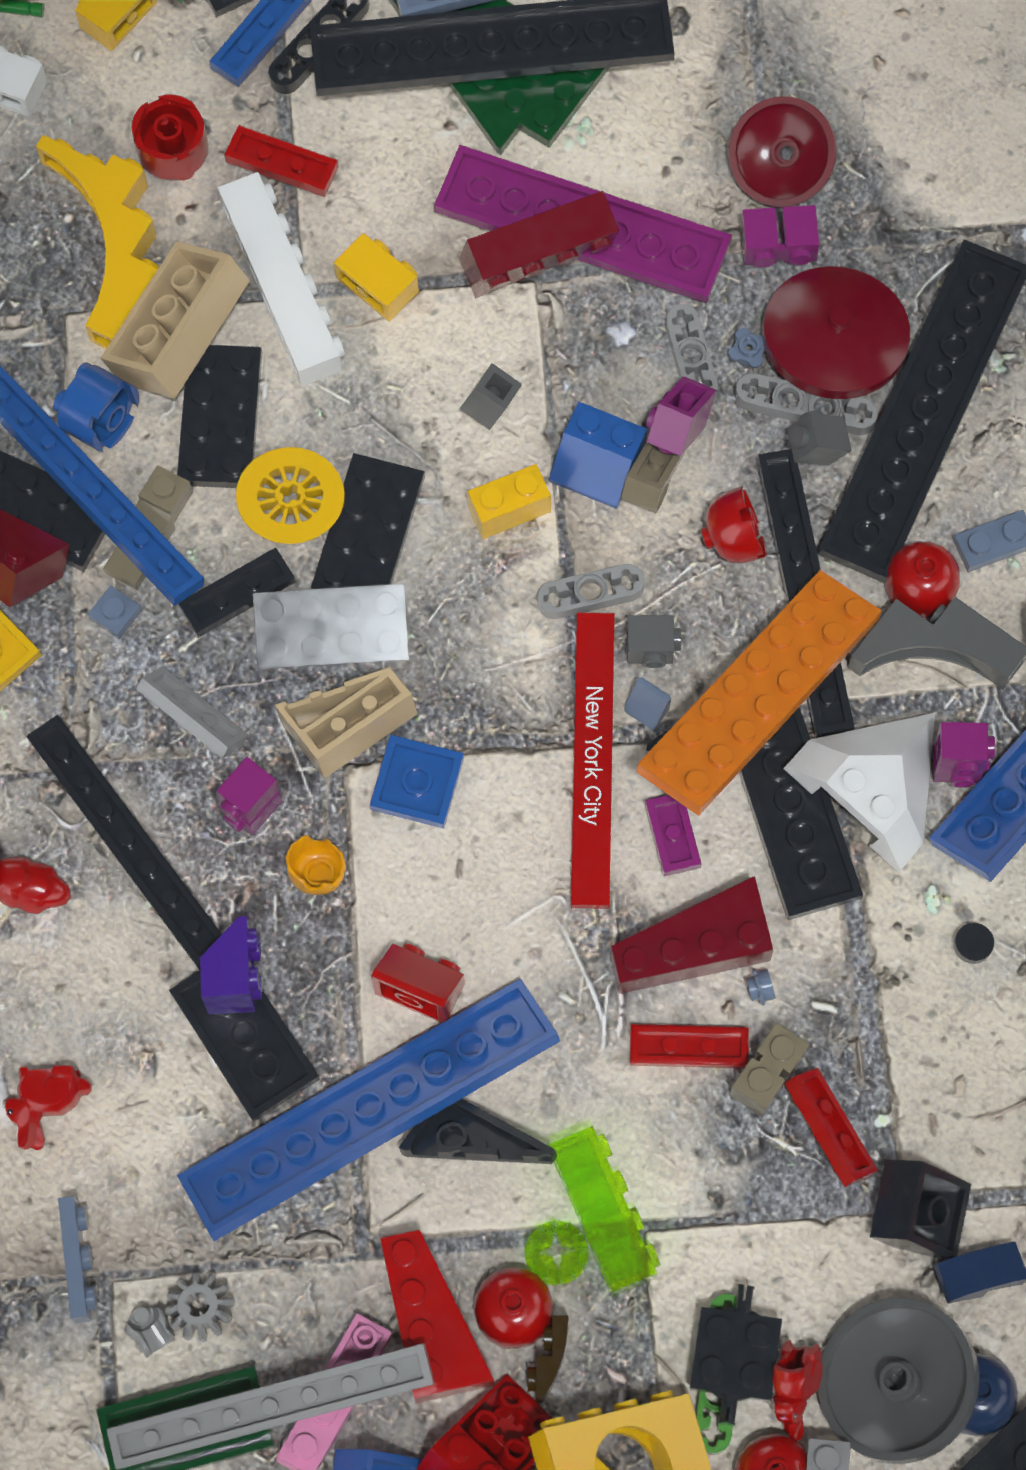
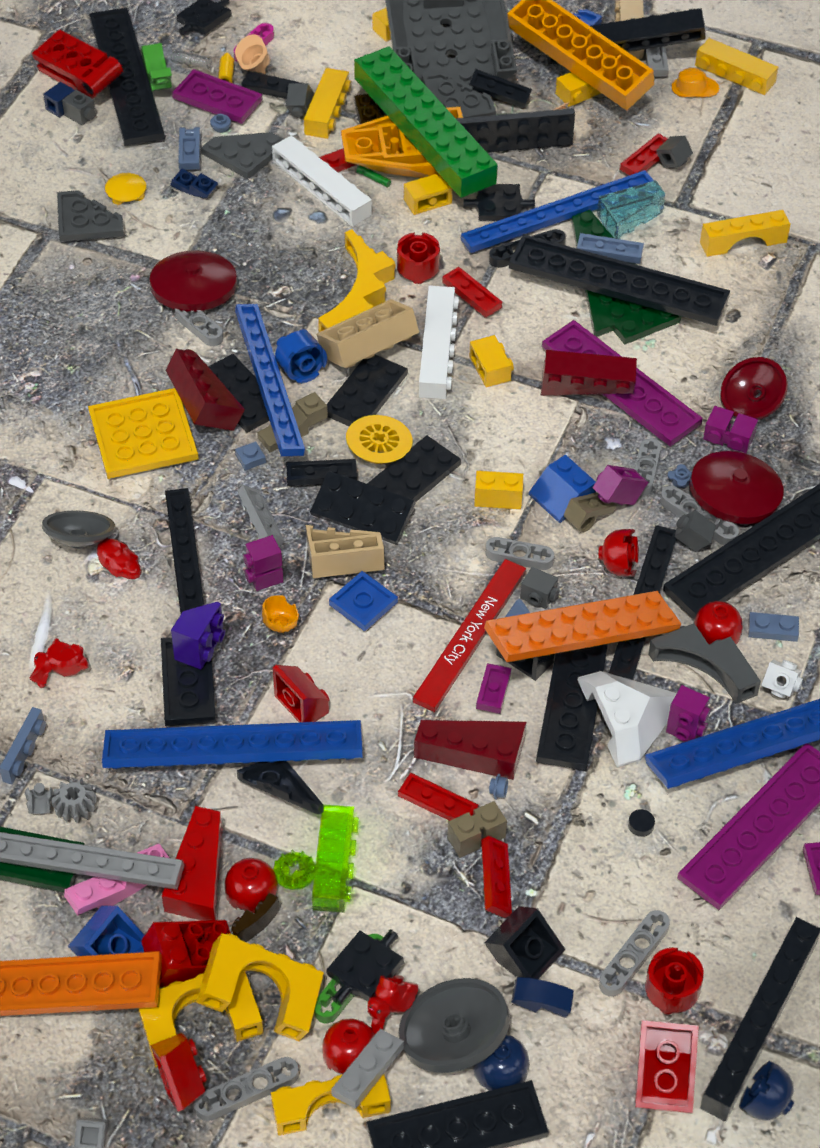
camera: 25 degrees right, 20 degrees down
dark grey brick [460,363,522,430] -> none

